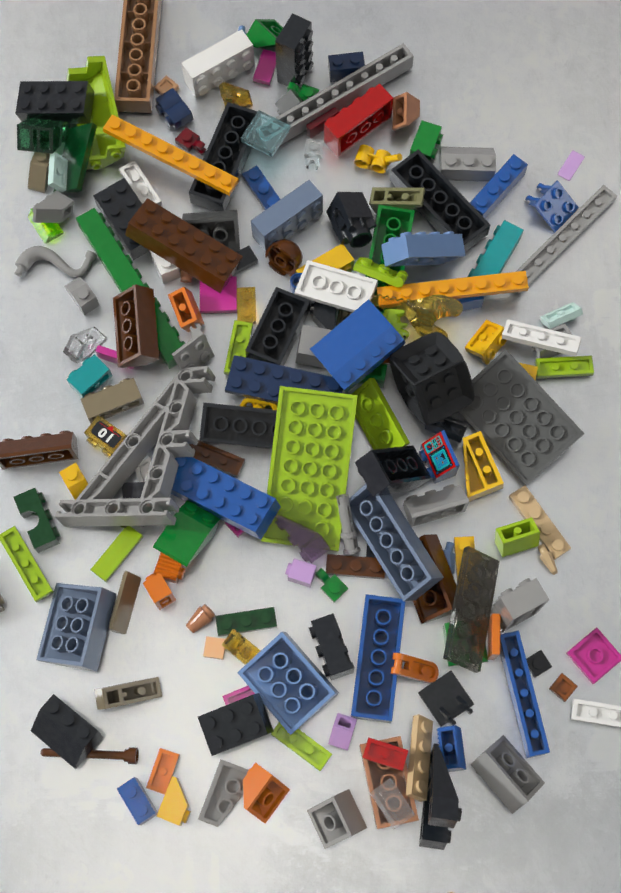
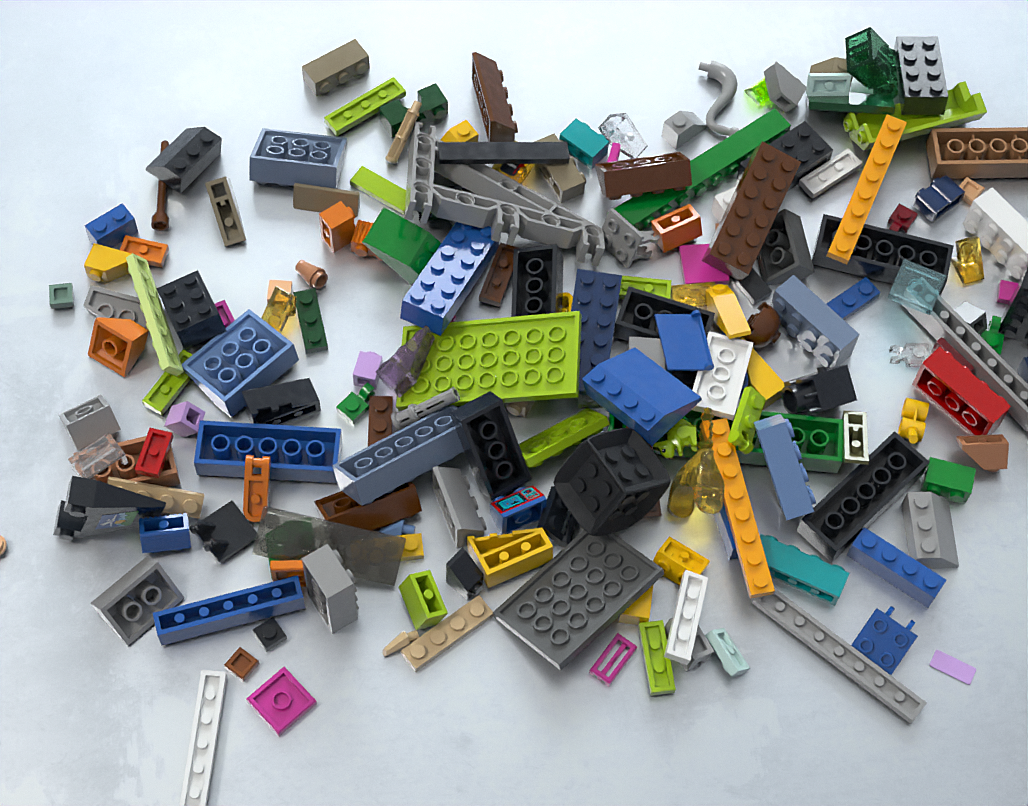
camera: 80 degrees right, 10 degrees down
none -> sand green plate [49,283,74,309]
none -> yellowish green plate [126,253,184,376]
none -> tan piece [385,100,422,164]
none -> black tile [437,142,570,164]
none -> black slope [446,547,484,600]
none -> dark pink tile [589,633,637,687]
none -> blue piece [654,310,714,371]
none -> yellow slope [705,284,751,339]

